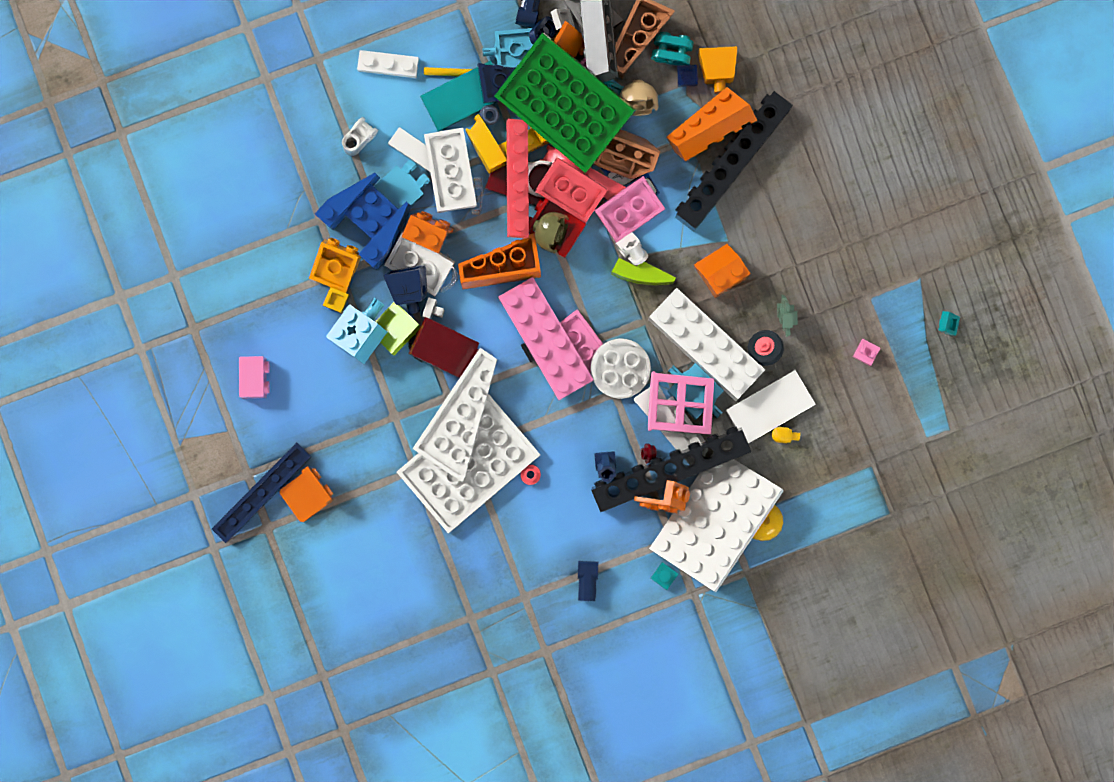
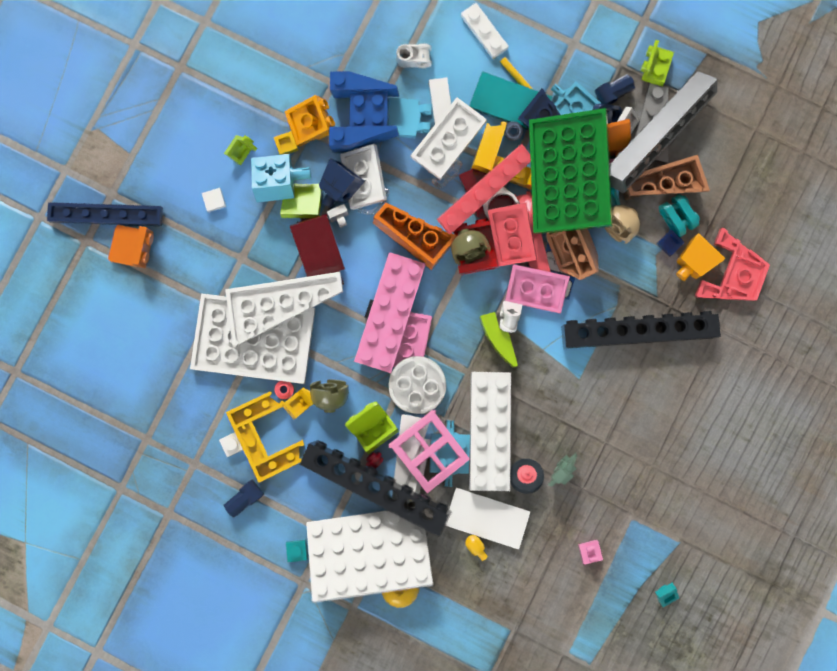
camera: 50 degrees right, 0 degrees up
bright pink brick [239,356,270,399] -> none
orange bracket [402,211,454,253] -> none
dark blue piece [594,451,616,482] -> none
orange bracket [634,480,690,514] -> none
orange wedge [667,87,757,161] -> none
orange slope [694,244,751,298] -> none
none -> white tile [202,188,226,212]
none -> white plate [219,432,243,457]
none -> lime bracket [224,135,258,165]
none -> yellow wedge [226,392,304,483]
none -> yellow bracket [282,387,313,420]
none -> olive cylinder [310,379,349,413]
none -> lime bracket [345,401,399,455]
none -> coral wing [695,228,770,301]

